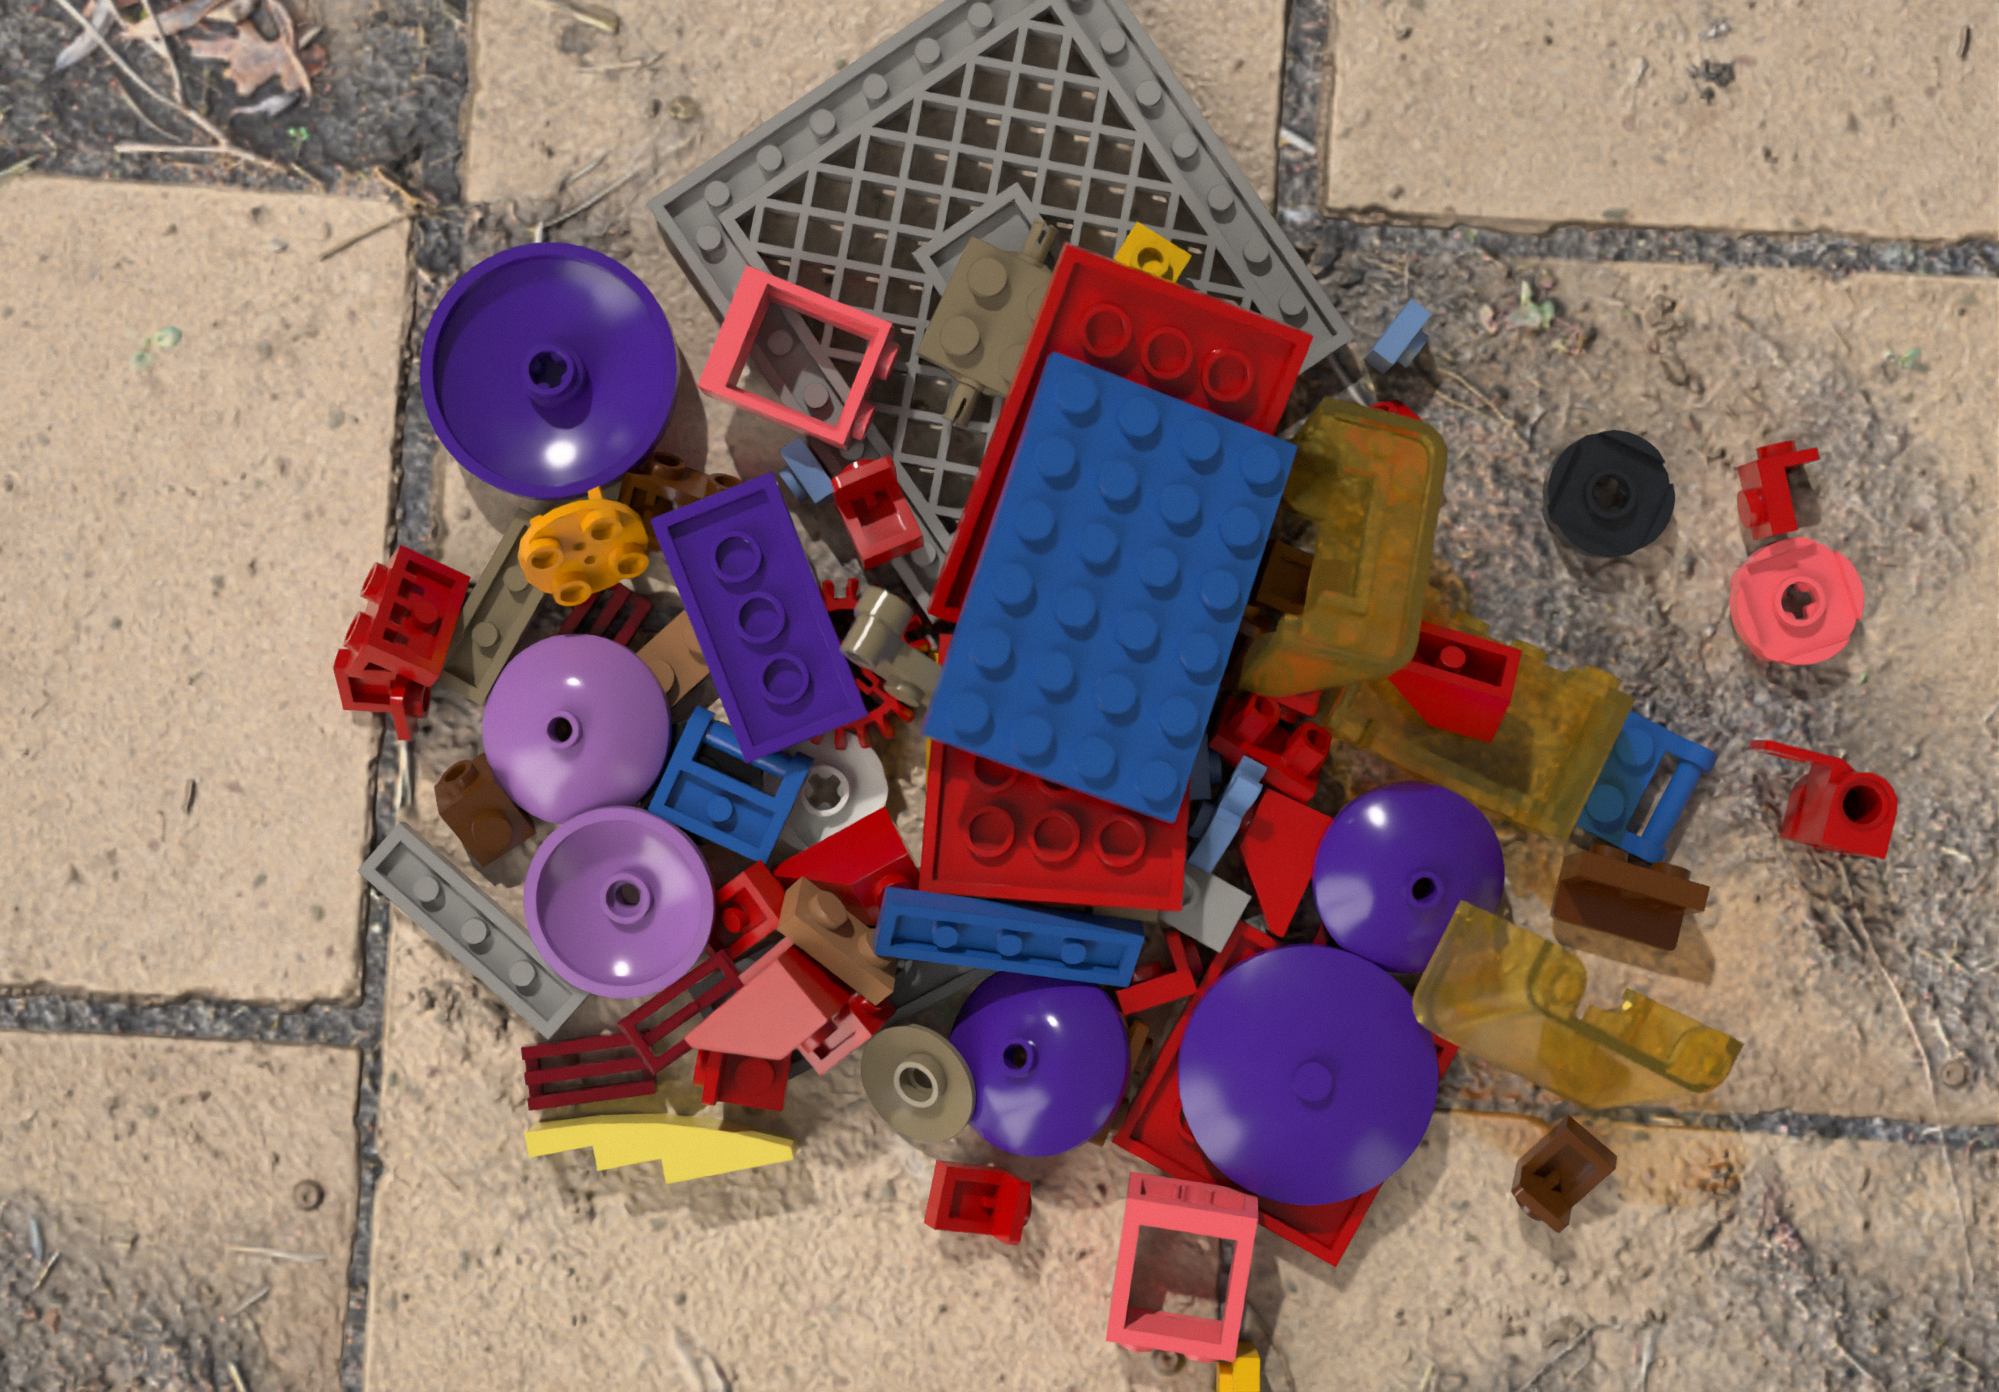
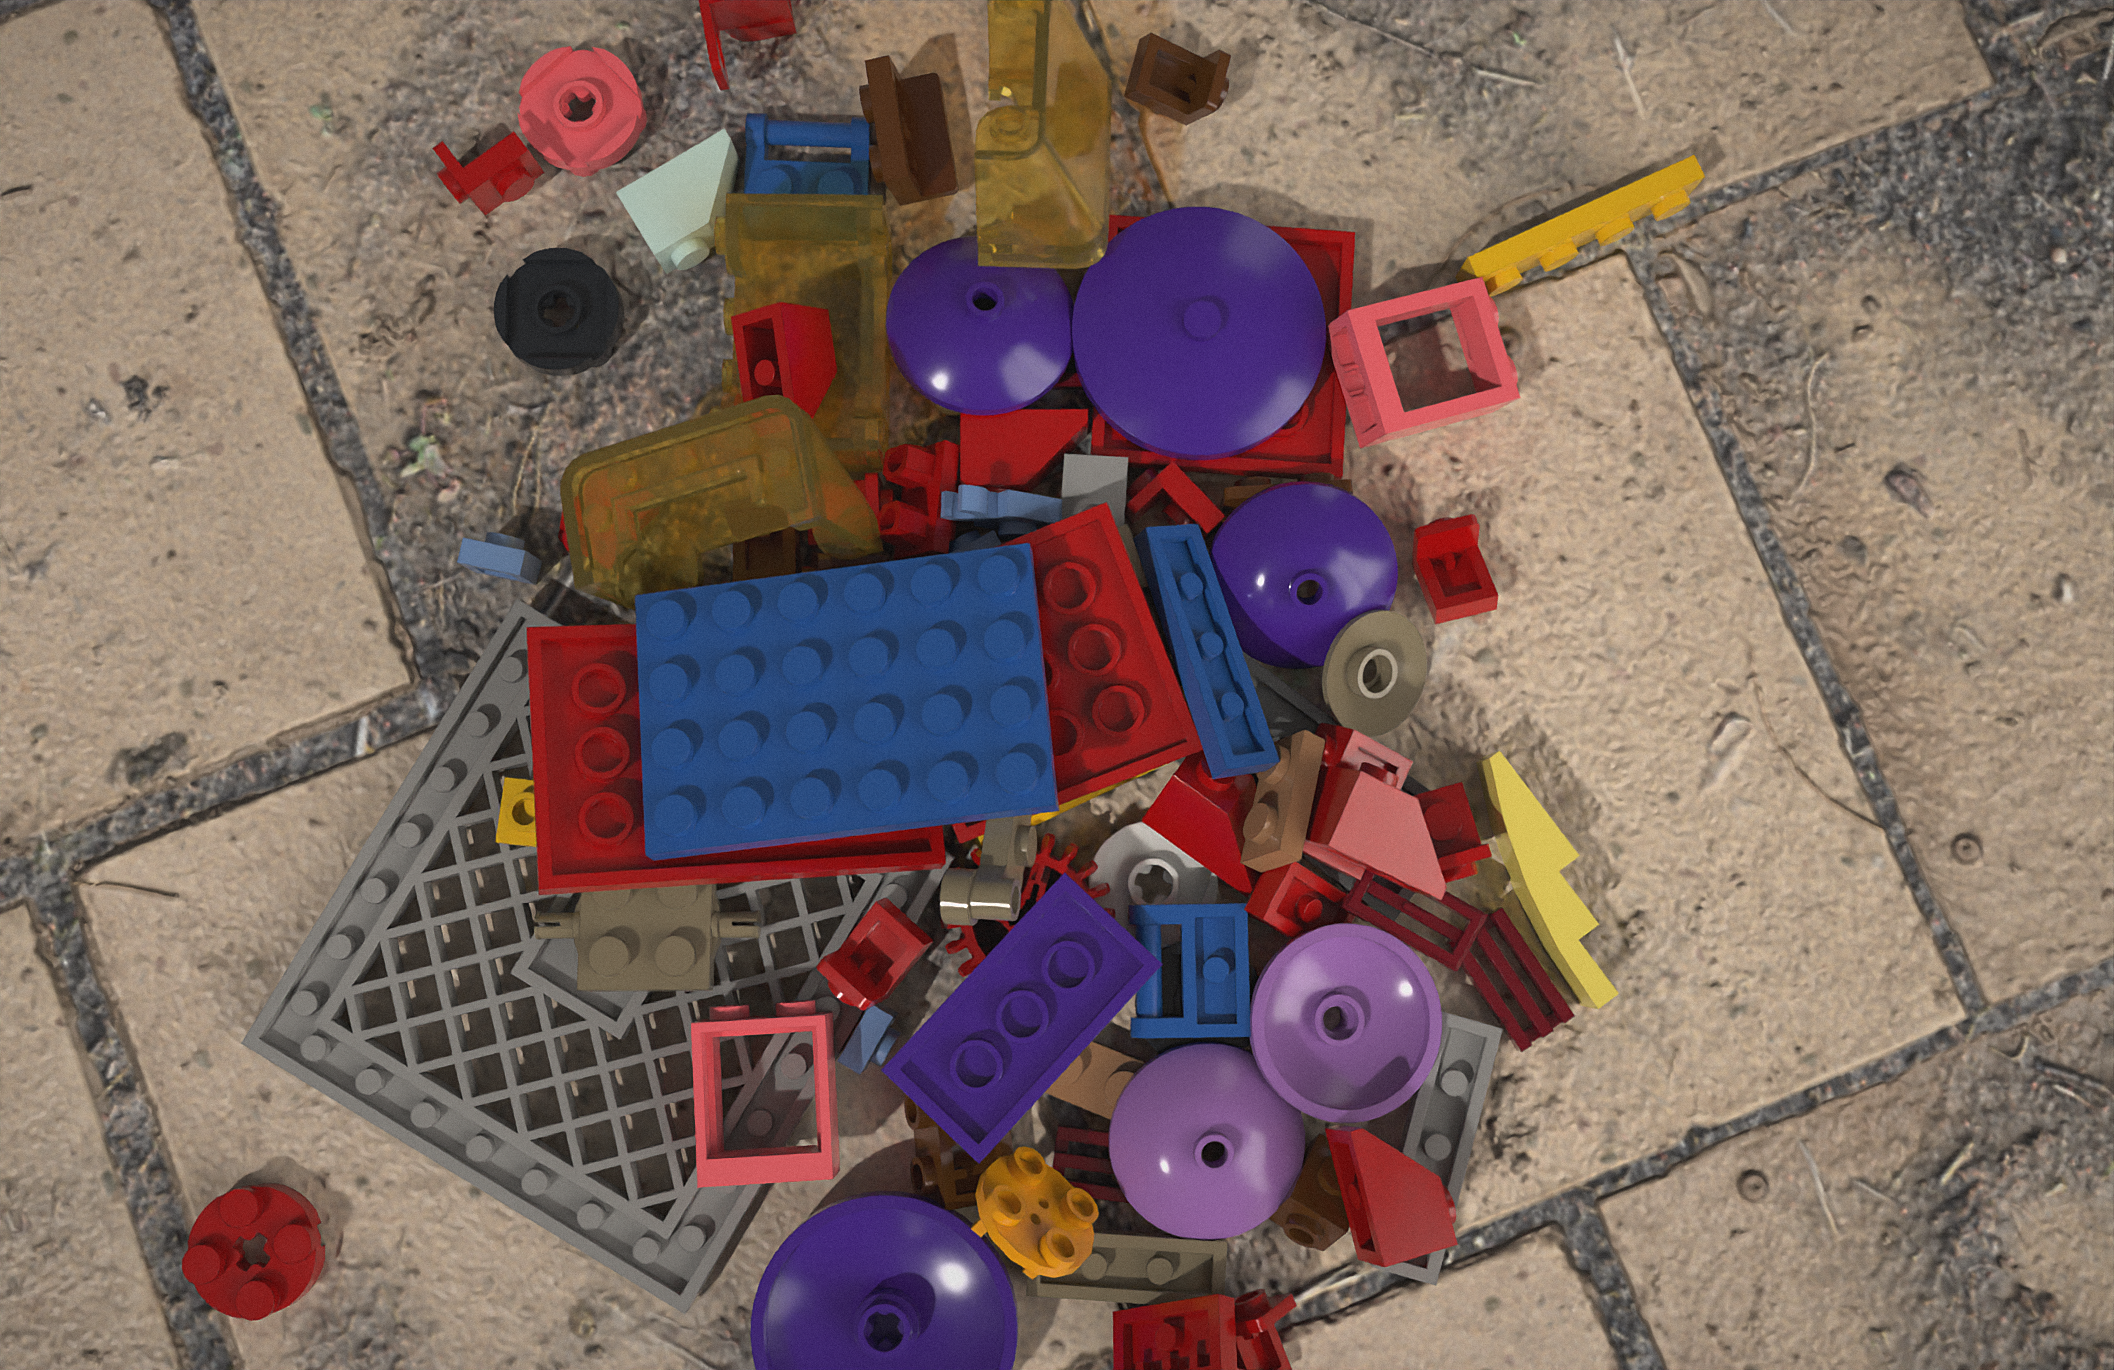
camera: 115 degrees left, 5 degrees down
none -> light aqua slope [616,129,741,274]
none -> red slope [1325,1125,1458,1267]

